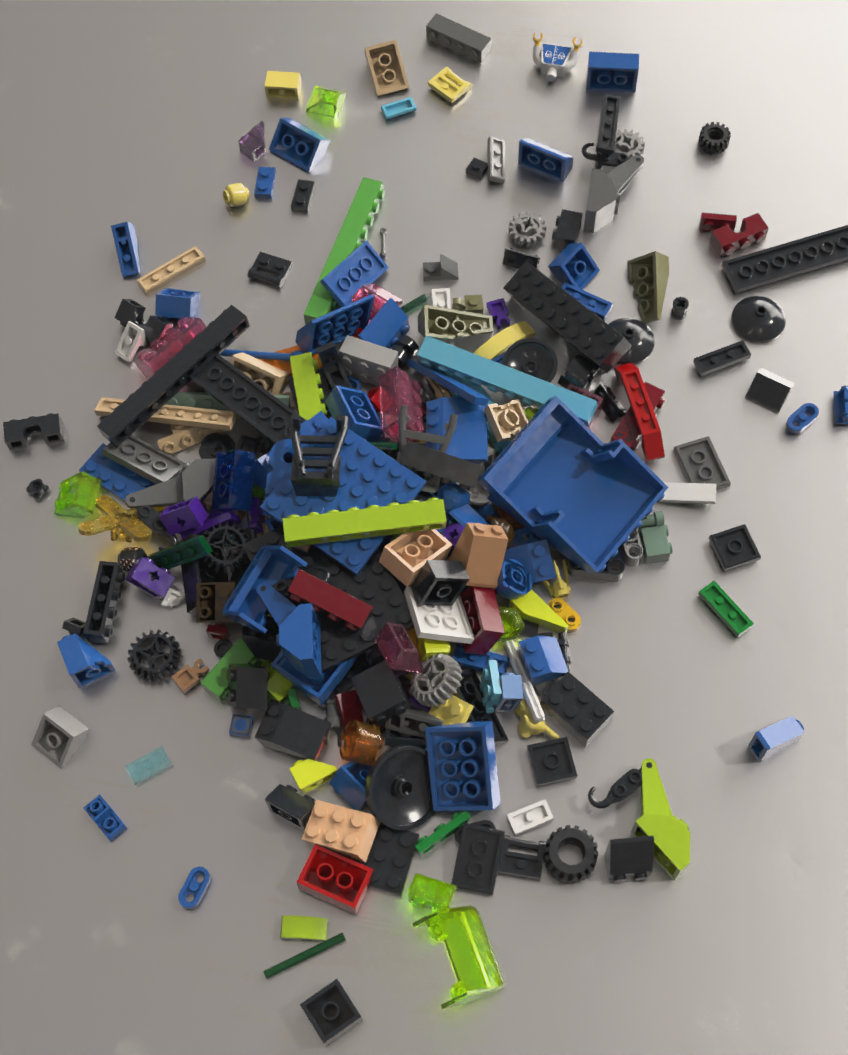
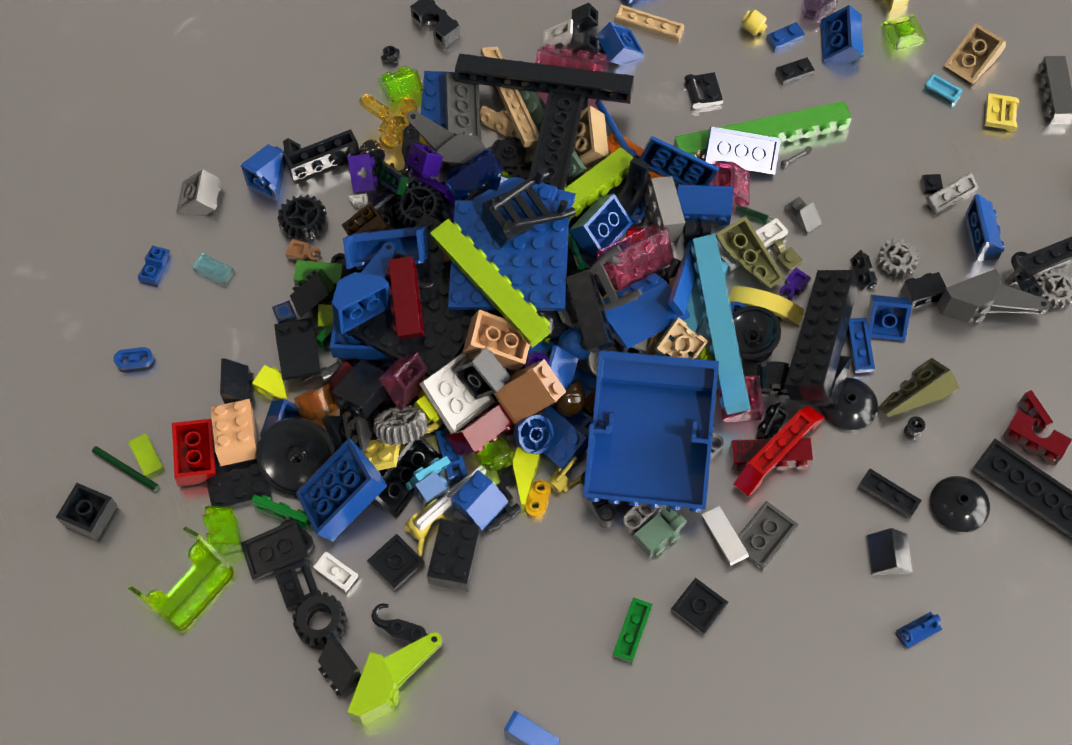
camera: 55 degrees right, 0 degrees up
blue plate [786,403,819,434] -> none

